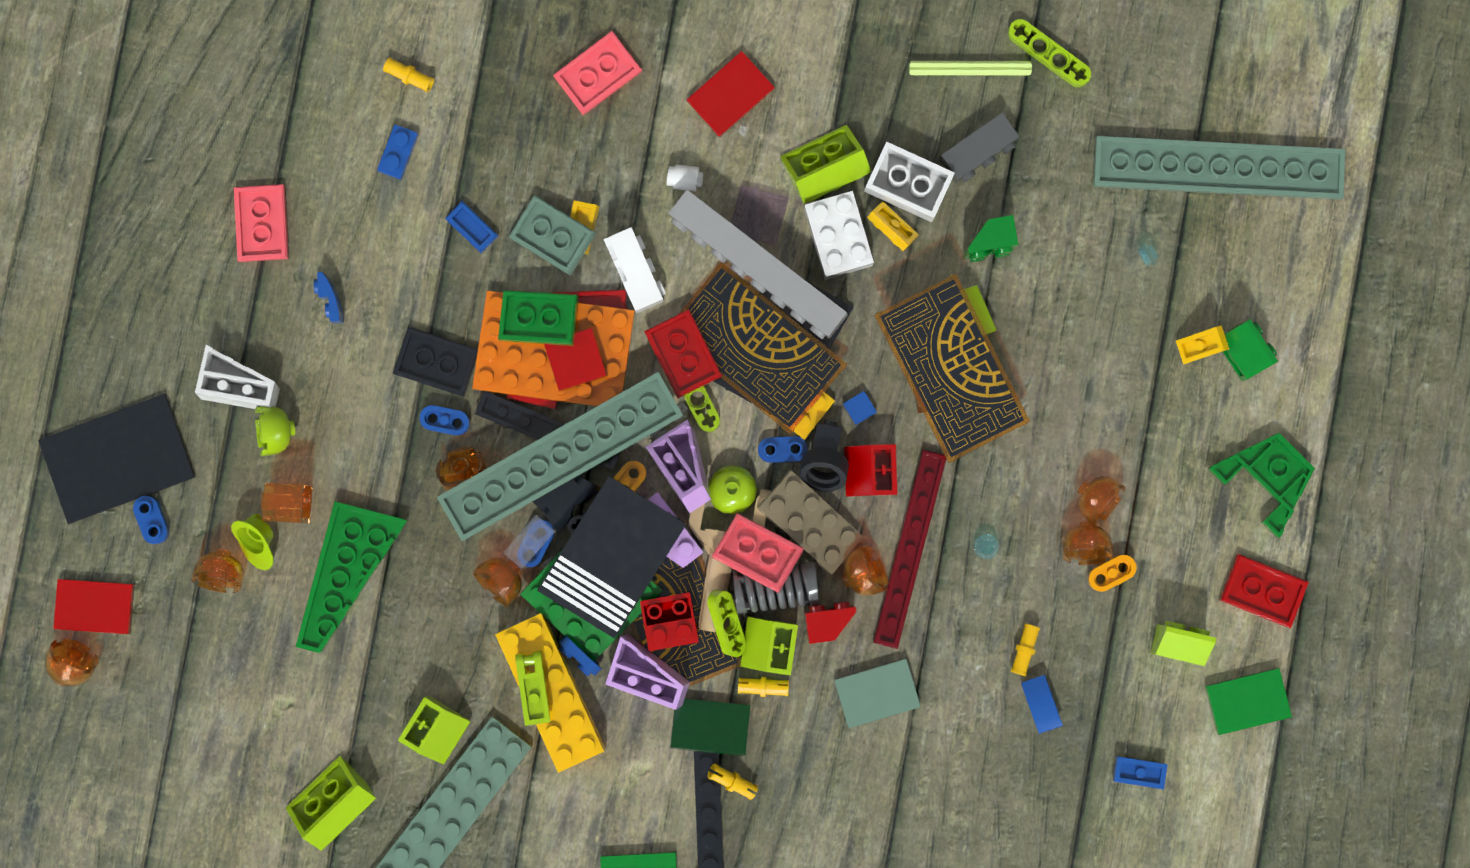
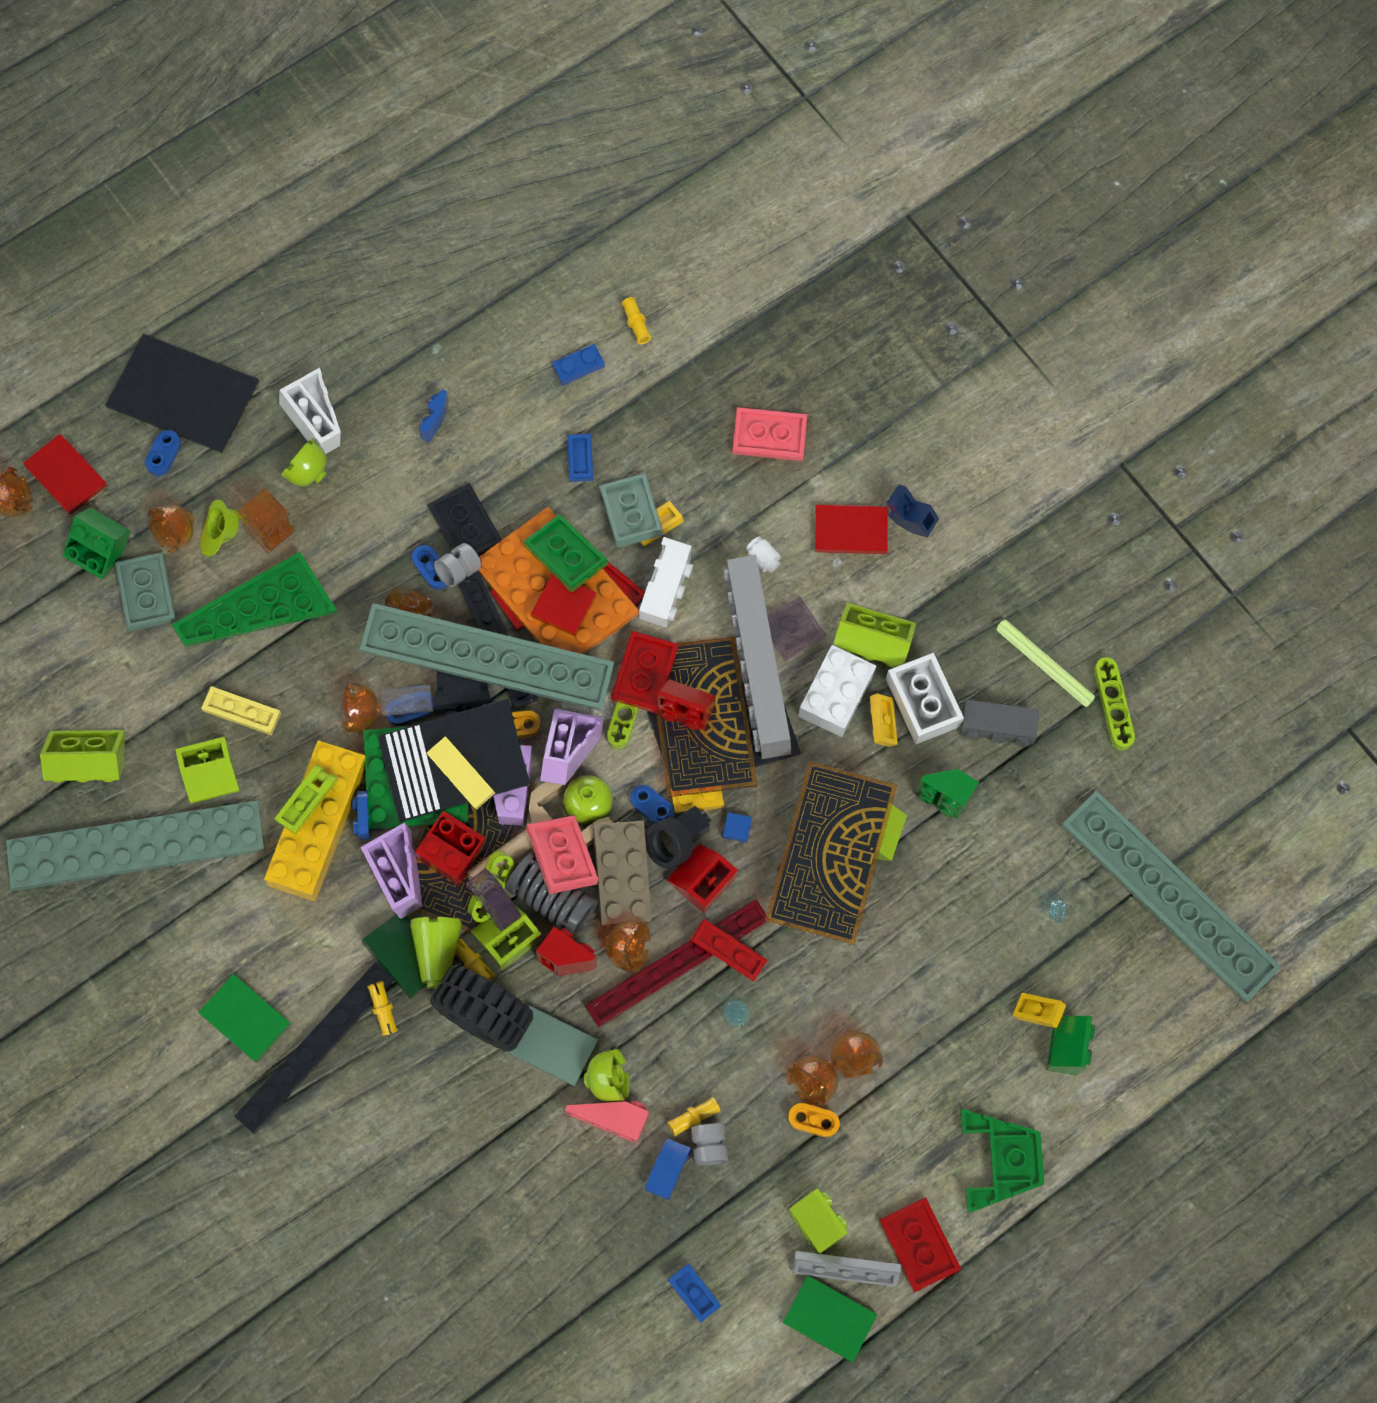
camera: 35 degrees right, 15 degrees down
coral tile [234,184,289,262] -> none
none -> green slope [62,508,131,579]
none -> sand green tile [115,552,177,632]
none -> light yellow plate [201,686,281,736]
none -> lime cone [410,917,462,988]
none -> light yellow tile [427,736,495,810]
none -> black tyre [431,965,533,1052]
none -> light grey wheel [434,543,481,588]
none -> brick [465,868,521,931]
none -> coral slope [565,1100,649,1144]
none -> lime cylinder [584,1049,630,1102]
none -> red slope [658,679,715,731]
none -> red tile [690,919,767,982]
none -> light grey wheel [691,1123,728,1166]
none -> light grey tile [792,1251,901,1287]
none -> dark blue brick [887,484,939,537]

